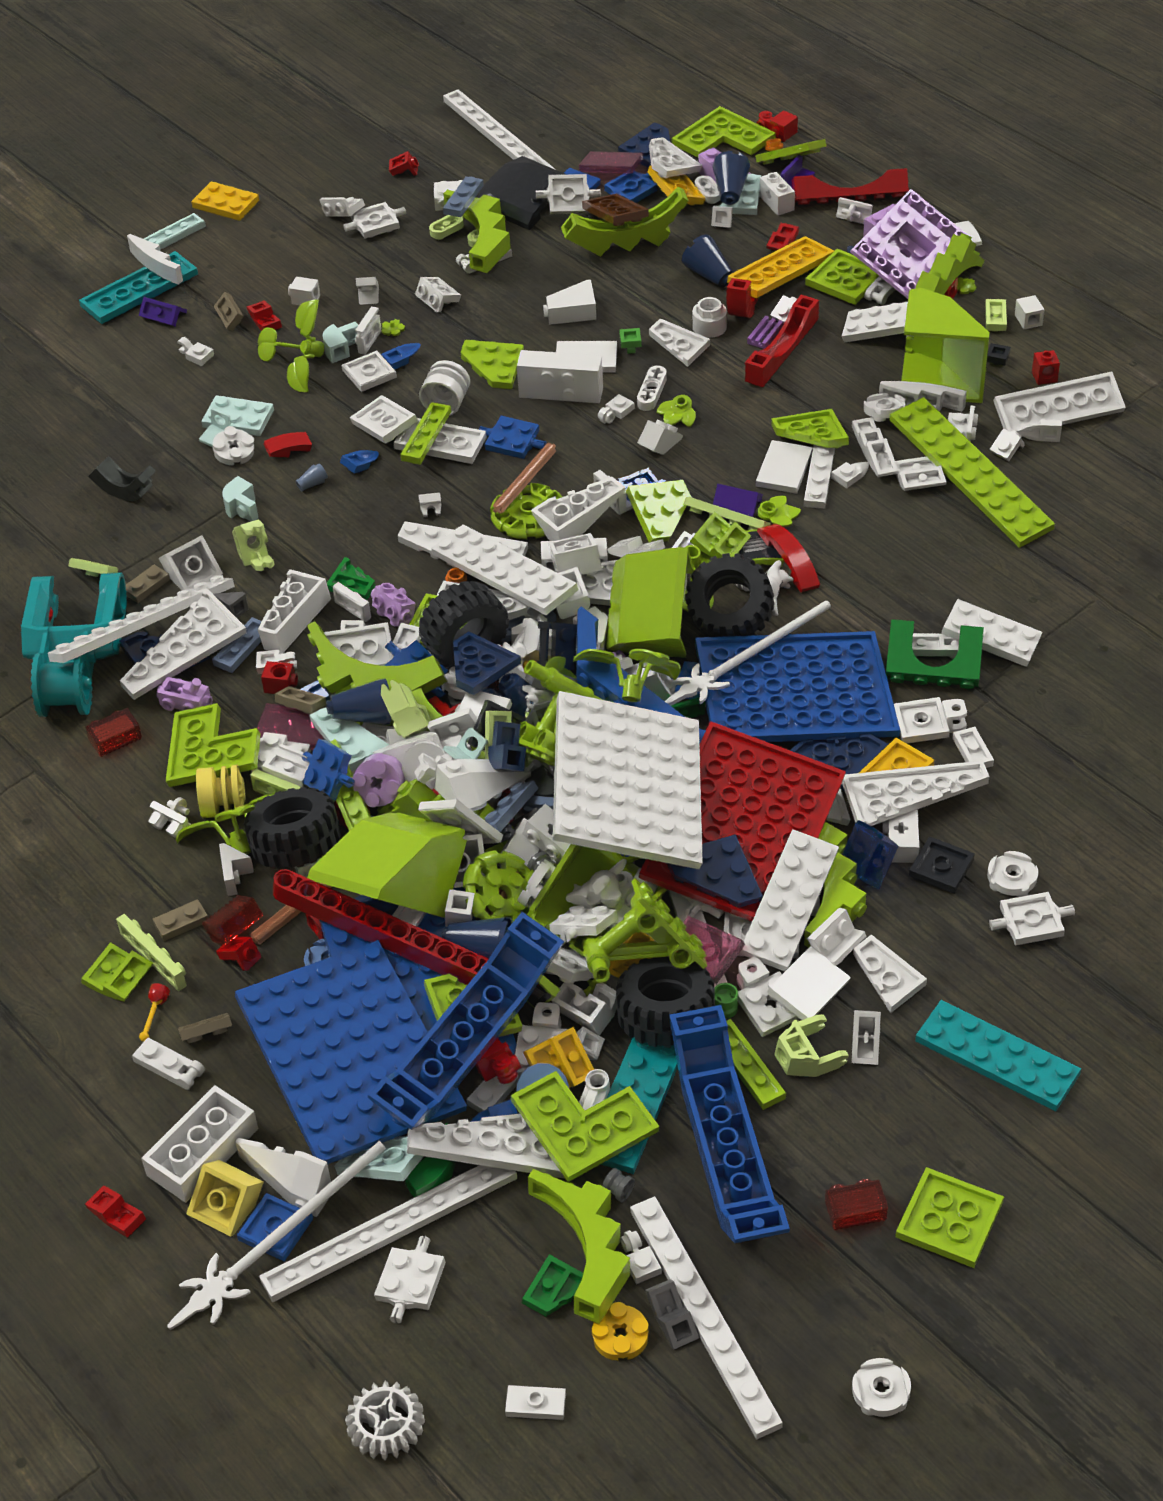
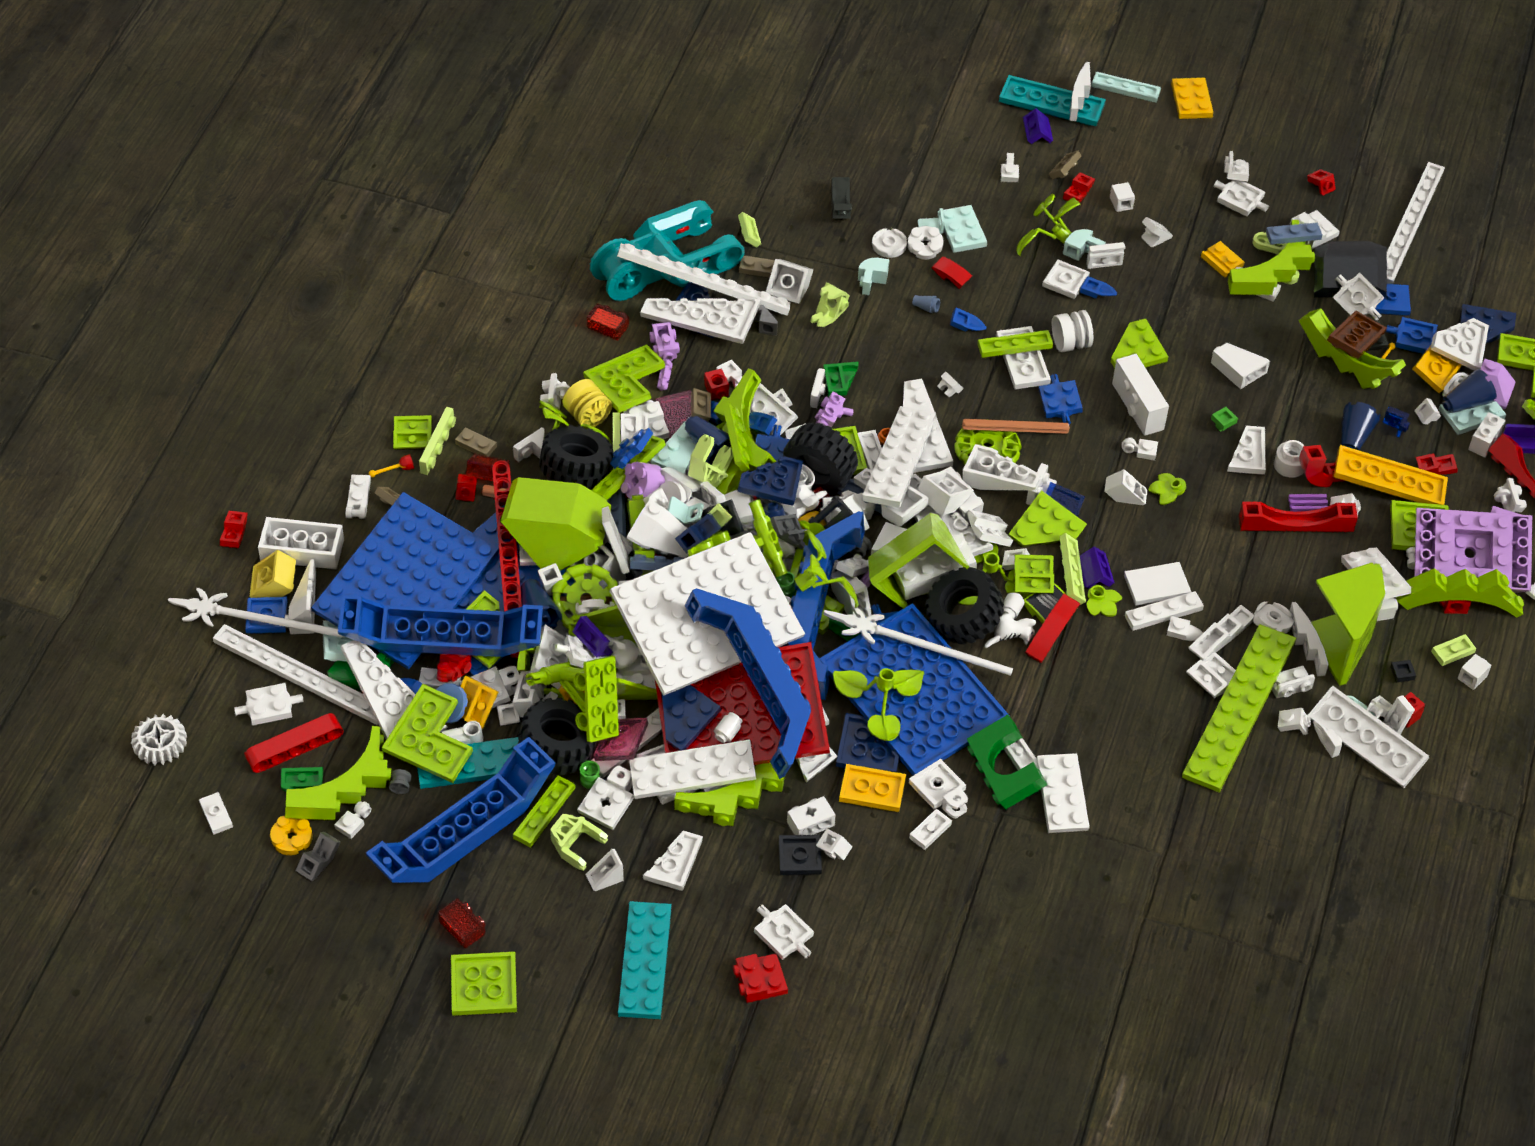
camera: 55 degrees right, 5 degrees up
sand blue plate [212,617,262,673] -> none
white wedge [258,569,331,654] -> none
white plate [350,395,418,444] -> none
lime plant [381,319,405,336] -> none
white bracket [415,277,461,312] -> none
white tile [556,341,617,372] -> none
clear pink tile [579,151,643,173] -> none
white plate [630,1197,783,1440] -> none
white beam [637,366,667,411] -> none
white tile [767,946,851,1020] -> none
lime plate [771,409,849,448] -> none
white bracket [807,908,866,965] -> none
white wing [842,761,989,831] -> none
clear blue slope [842,820,899,889] -> none
white plate [852,1358,911,1417] -> none
lime plant [957,277,976,294] -> none
white plate [987,851,1038,897] -> none
none -> red beam [244,713,344,773]
none -> dark purple panel [572,616,613,657]
none -> lavender axle [657,359,673,391]
none -> blue slope [684,588,811,779]
none -> white brick [714,712,743,743]
none -> lime plate [722,402,750,472]
none -> red plate [733,953,788,1003]
none -> blue plate [749,412,777,436]
none -> white brick [816,829,852,860]
none -> lime plant [833,668,924,741]
none -> white tile [872,228,907,258]
none -> yellow plate [1201,241,1244,277]
none -> white plate [1366,695,1392,718]
none -> clear blue bracket [1383,406,1410,437]
none -> white plate [1383,695,1415,735]

